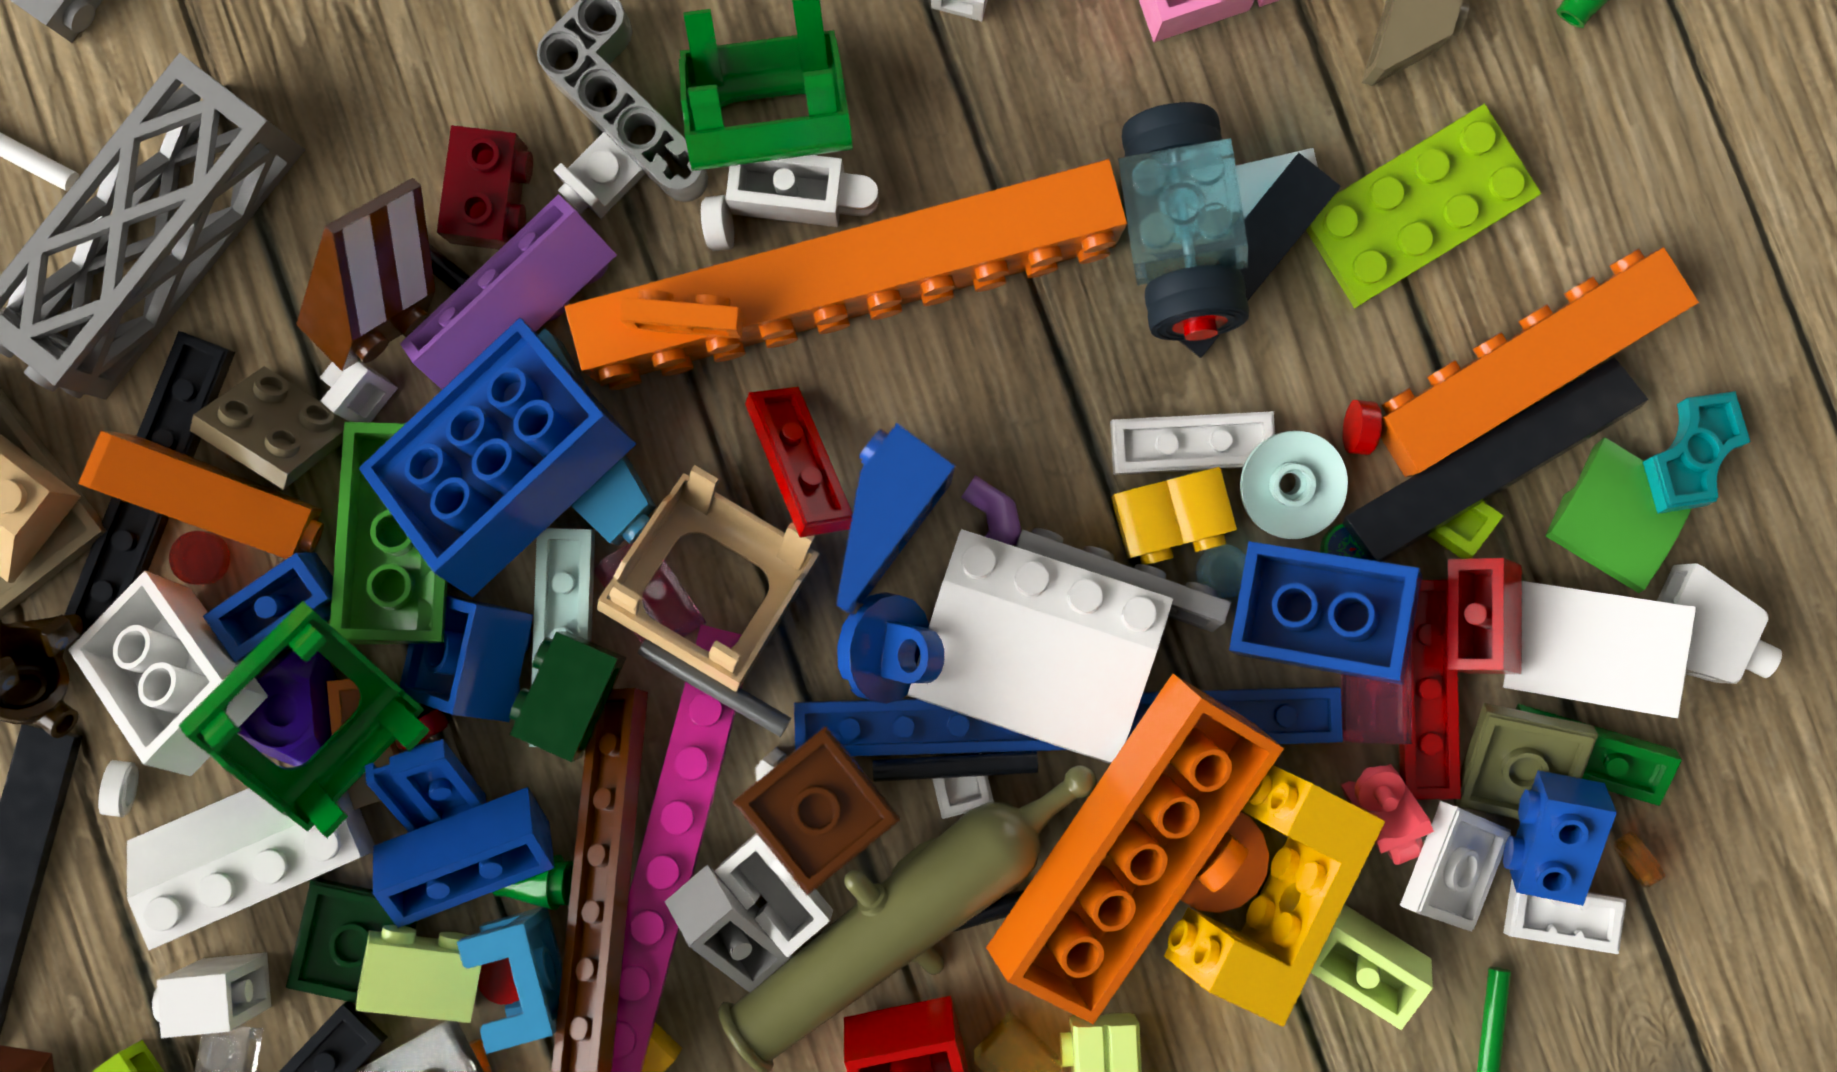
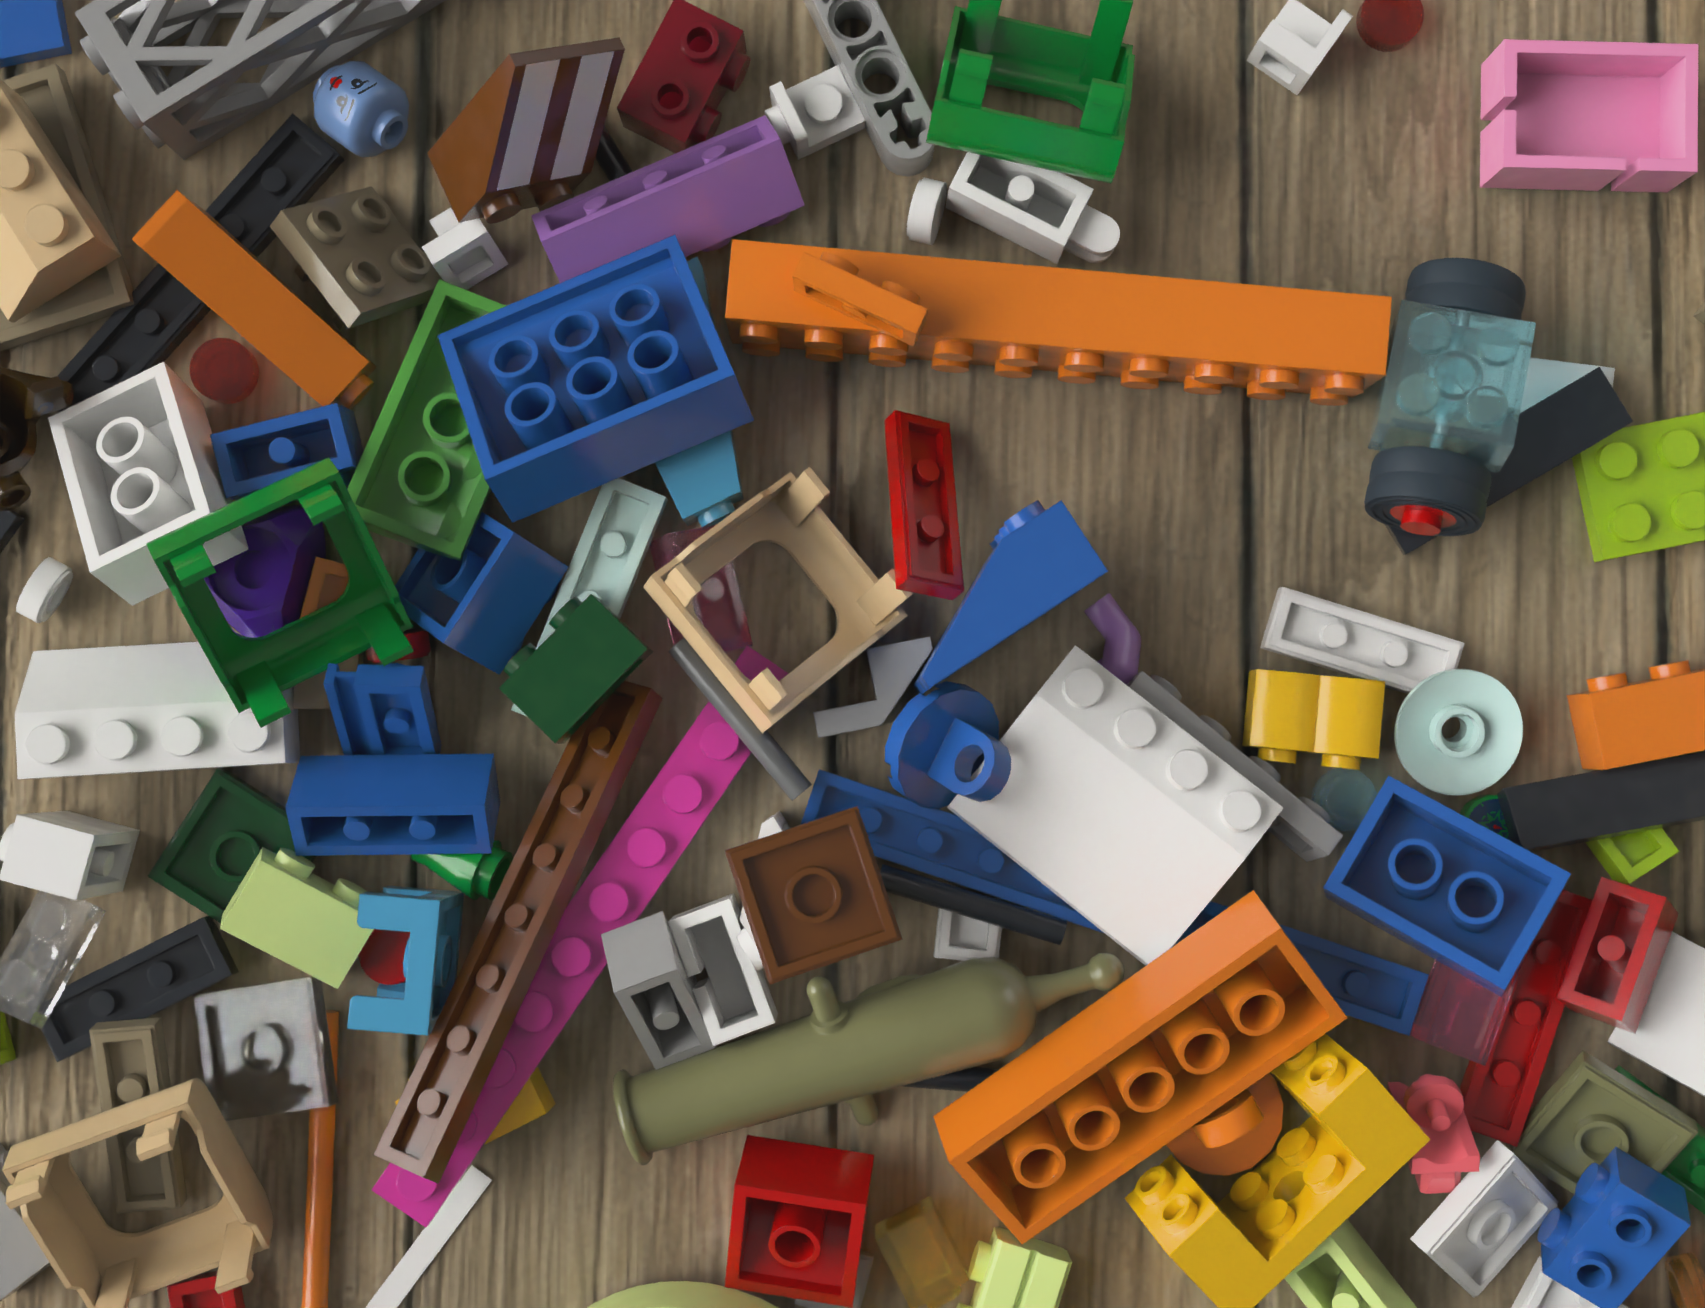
camera: 15 degrees right, 0 degrees up
red tile [1342,400,1382,455] -> none
none -> medium blue head [313,61,409,157]
none -> light grey slope [813,637,933,738]

